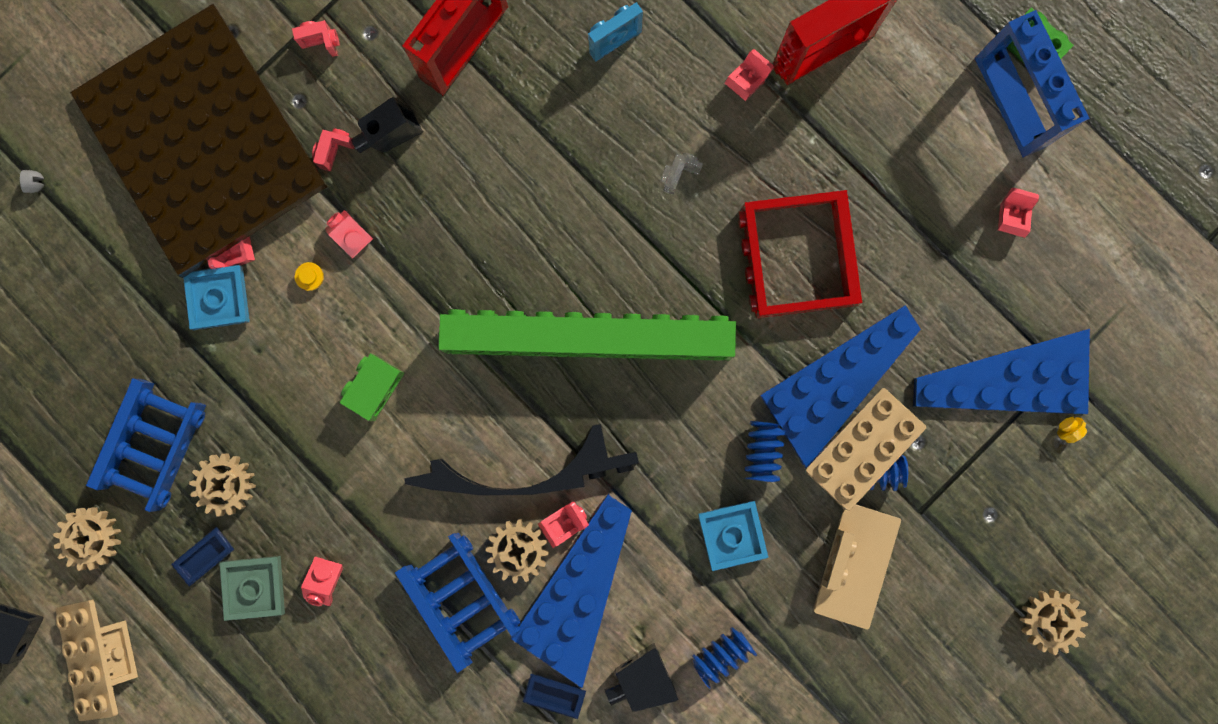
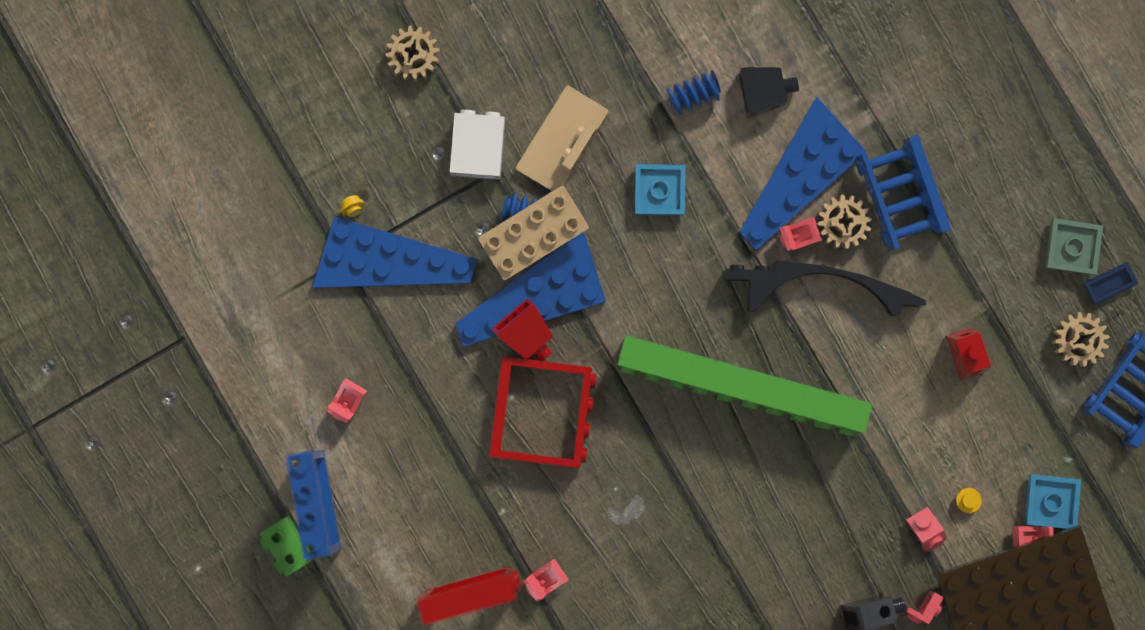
camera: 175 degrees left, 0 degrees up
coral bracket [301,557,343,606] -> none
bright green brick [340,353,405,421] -> none
dark blue tile [523,674,586,719] -> none
blue piece [744,421,786,482] -> none
none -> white brick [450,110,505,180]
none -> red torso [492,298,553,361]
none -> red torso [945,328,991,381]

